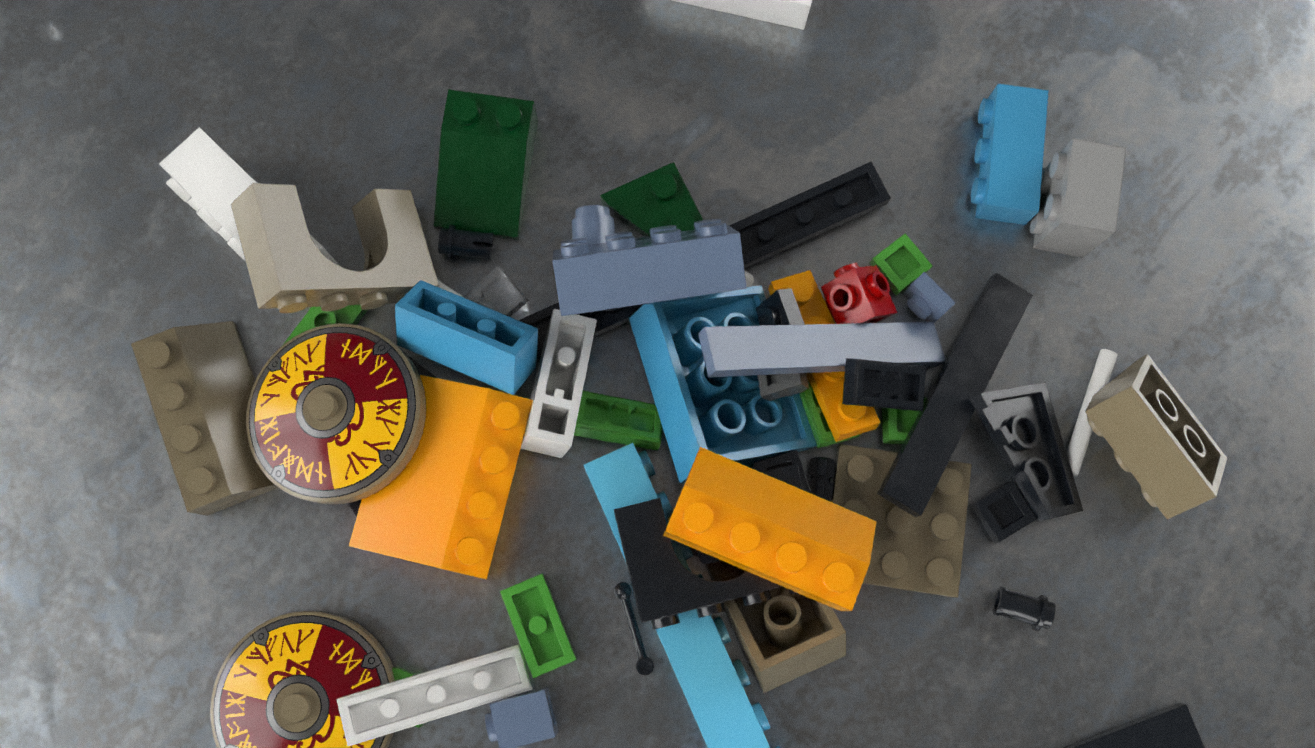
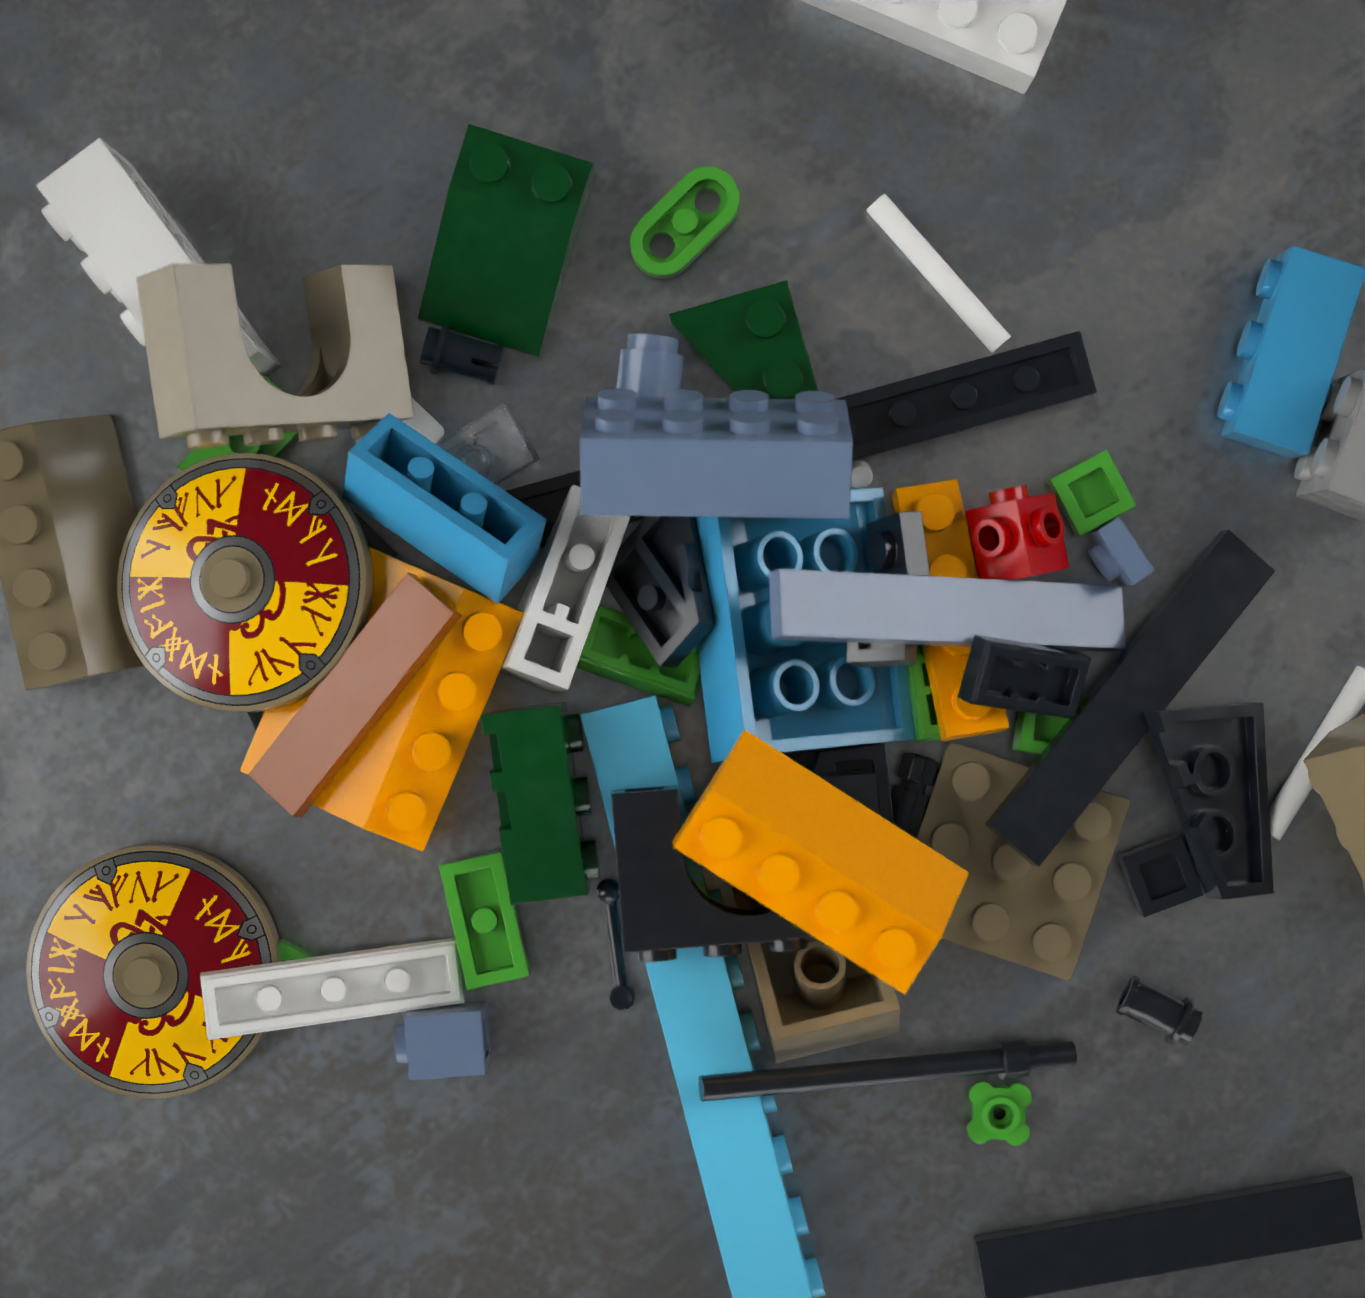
camera: 15 degrees right, 10 degrees up
none -> tile [248,572,462,817]
none -> dark green wedge [480,701,600,905]
none -> black wing [606,516,715,668]
none -> bright green plate [630,166,740,279]
none -> black bar [699,1039,1077,1102]
none -> white bar [866,194,1011,353]
none -> bright green plate [967,1080,1032,1146]

